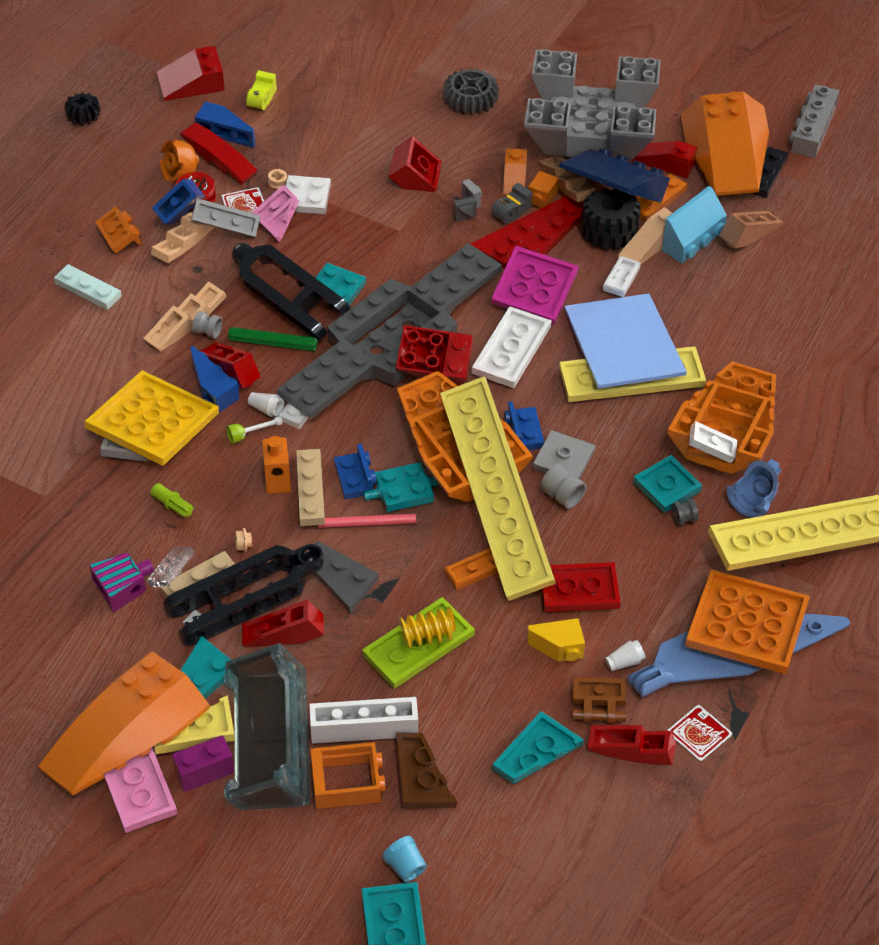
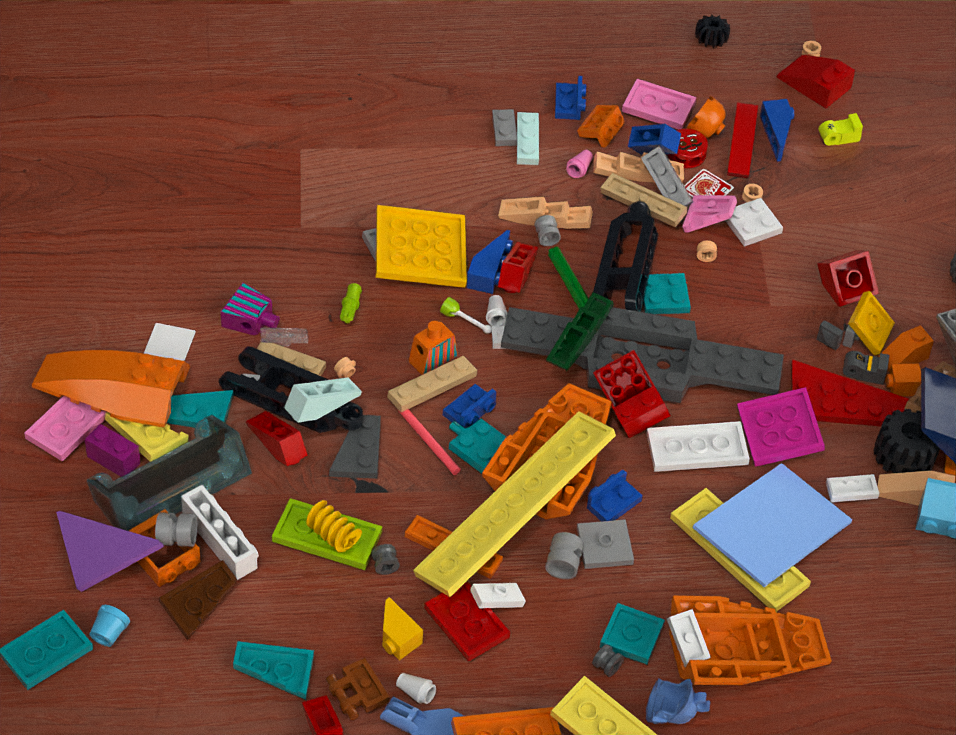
camera: 55 degrees right, 0 degrees up
none -> medium lavender tile [56,511,164,592]
none -> white sticker [144,323,196,361]
none -> light grey wheel [155,512,197,547]
none -> light aqua slope [284,377,362,422]
none -> dark grey wheel [371,544,400,575]
none -> white plate [470,583,526,608]
none -> light grey plate [492,109,517,146]
none -> dark green slope [546,292,614,371]
none -> blue bracket [555,76,586,120]
none -> bright pink cone [566,150,593,178]
none -> tan plate [601,173,687,227]
none -> bright pink plate [622,79,697,130]
none -> light nougat bush [697,240,717,262]
none -> light nougat bush [802,41,821,57]
none -> yellow tile [848,291,895,355]

